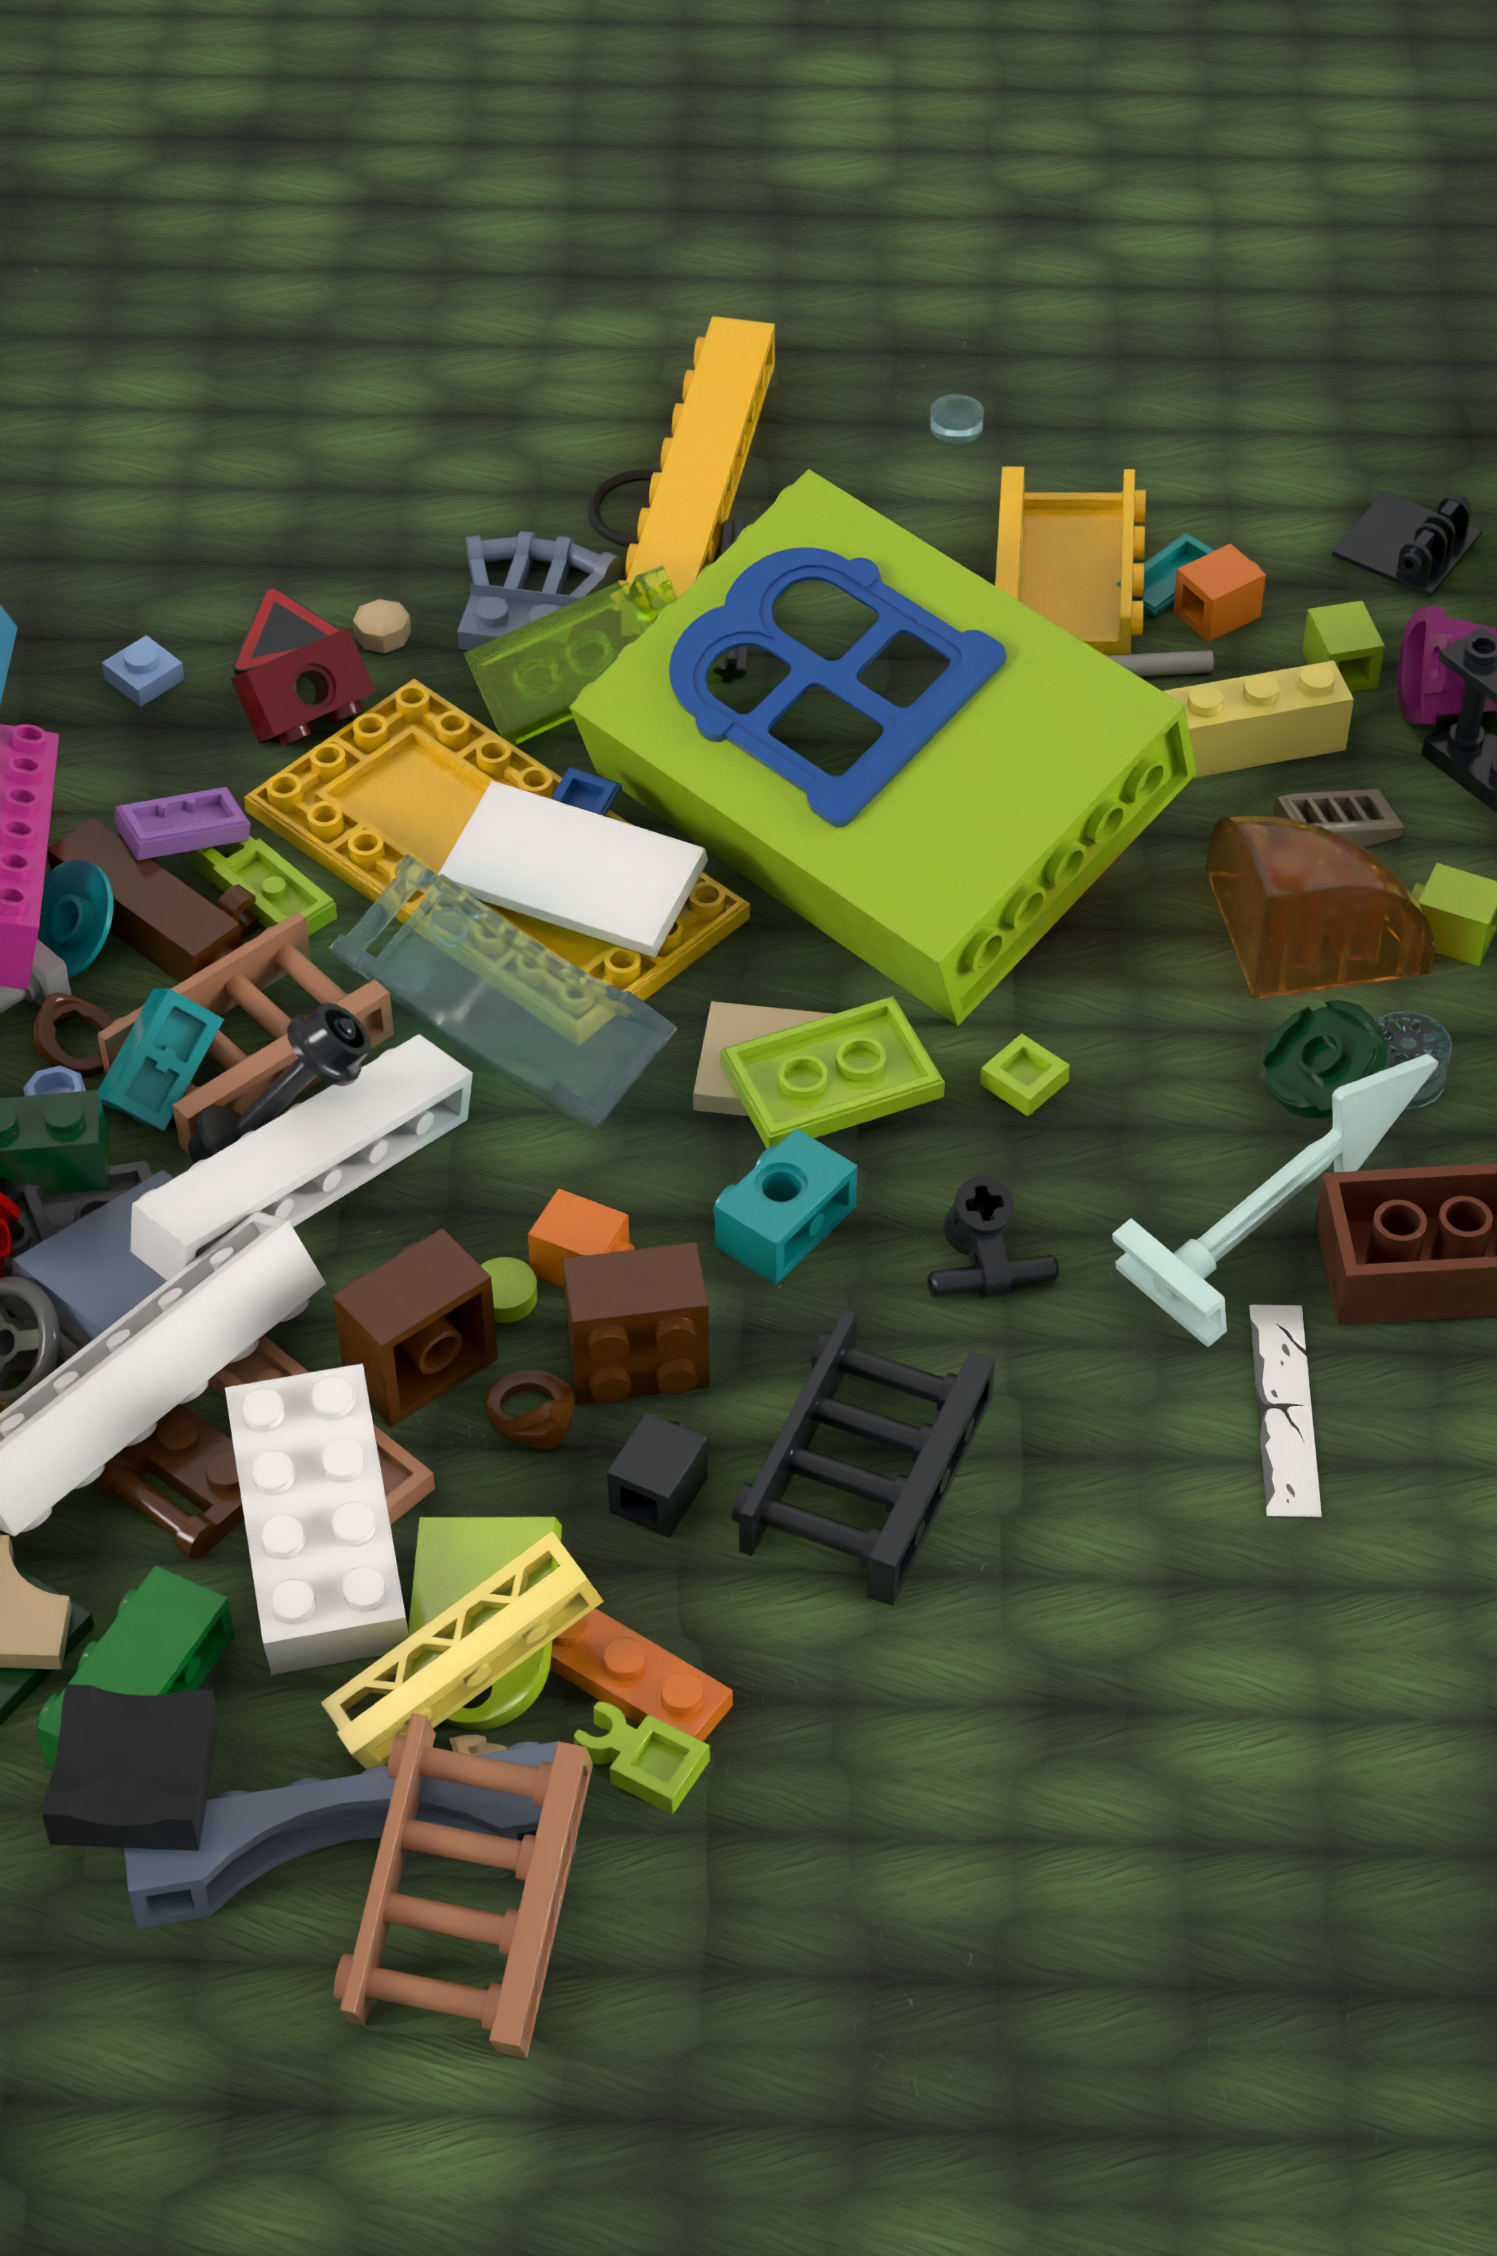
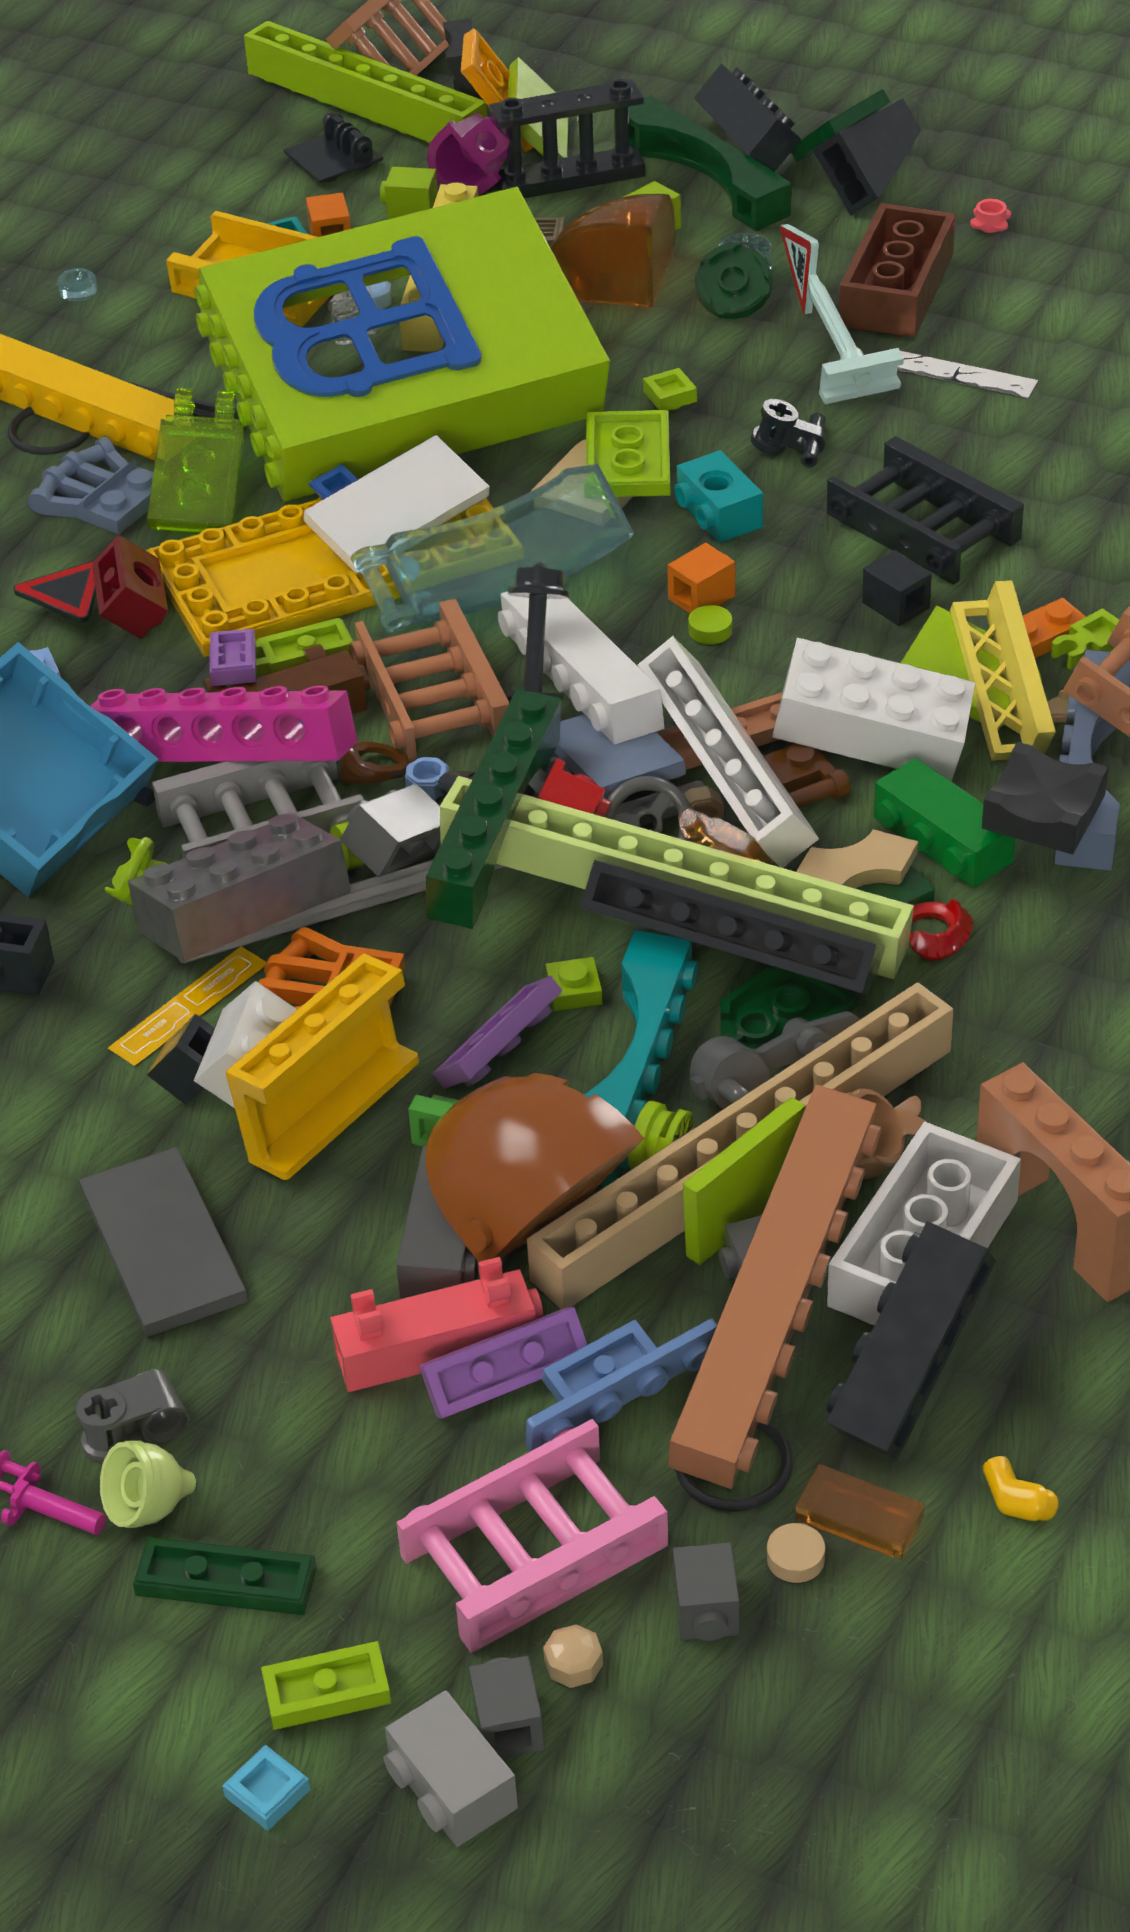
camera: 65 degrees left, 5 degrees down
teal hinge [98,988,224,1131] -> none
reddish brown brick [333,1228,498,1427] -> none
tan tile [353,599,411,653] -> none
reddish brown piece [484,1369,575,1451] -> none
reddish brown brick [562,1242,710,1404] -> none

